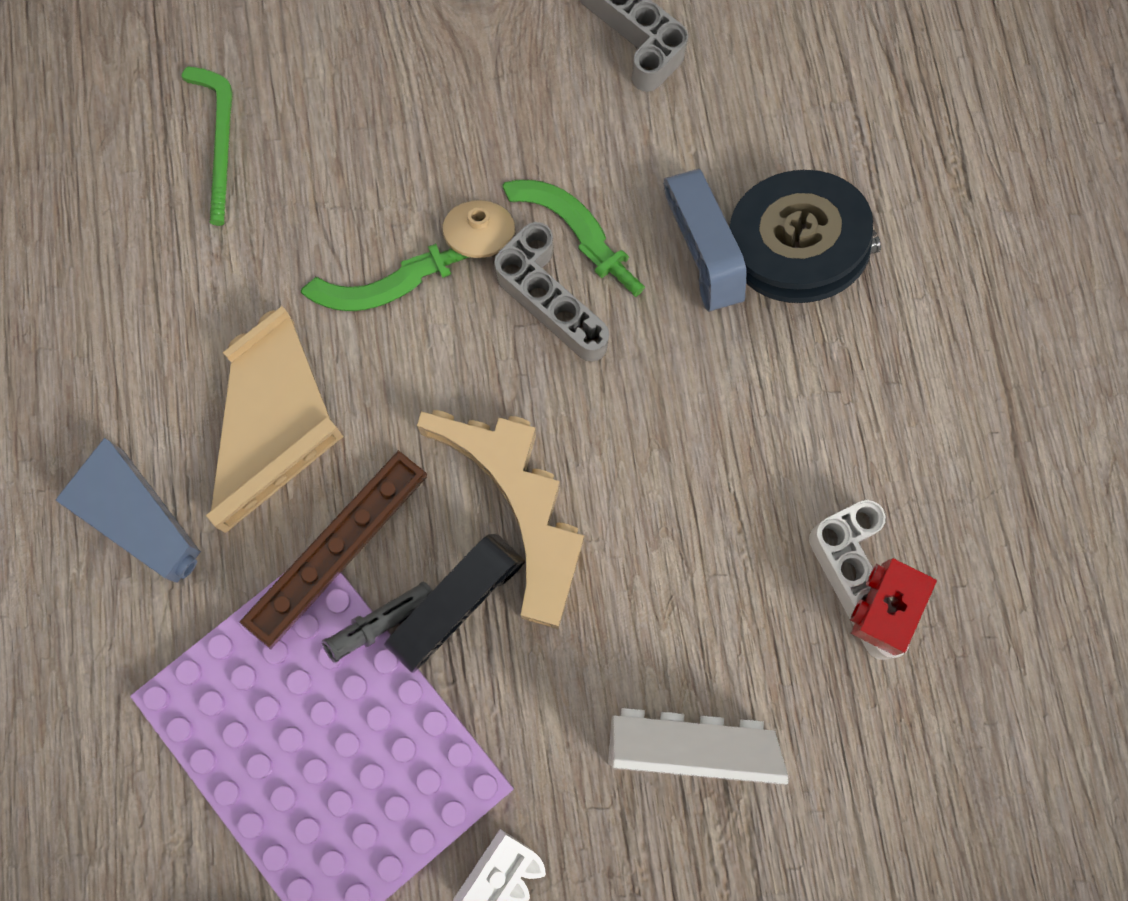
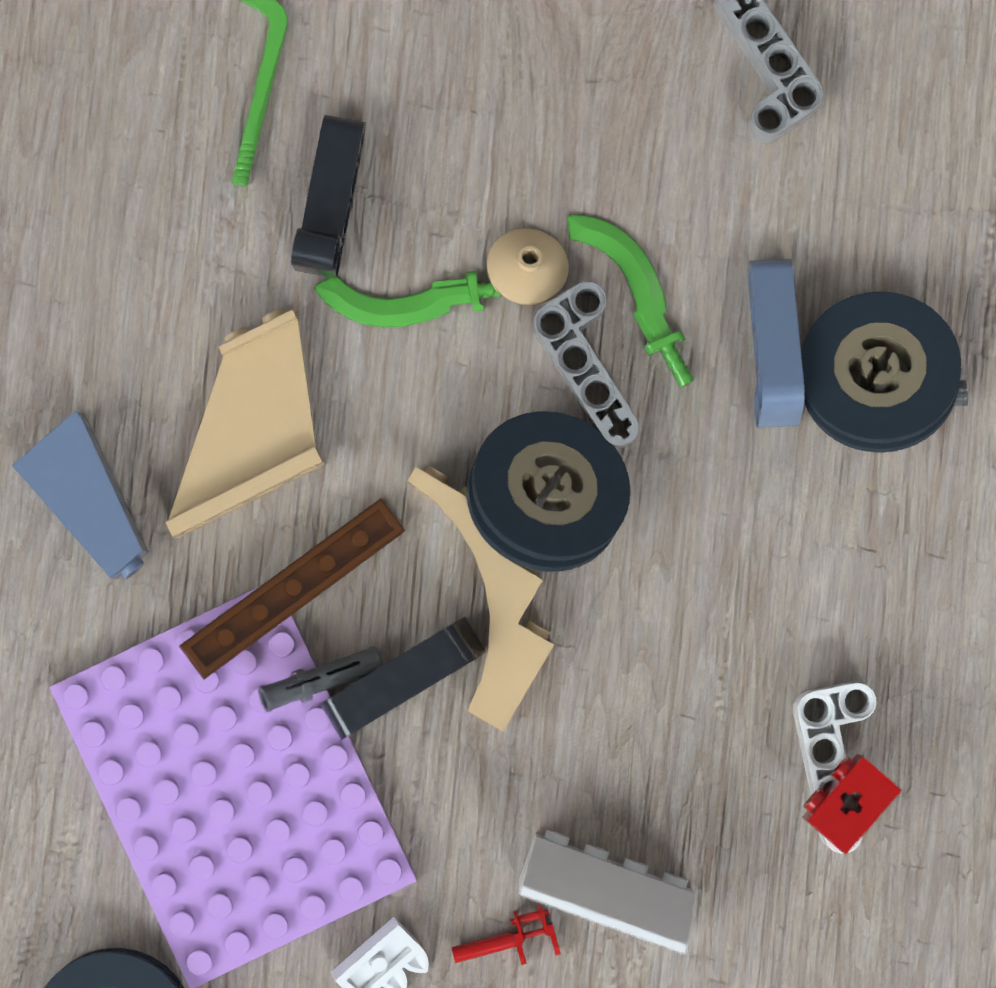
camera: 20 degrees right, 10 degrees up
none -> black beam [291,115,366,279]
none -> red piece [452,903,561,965]
none -> black wheel [467,411,631,572]

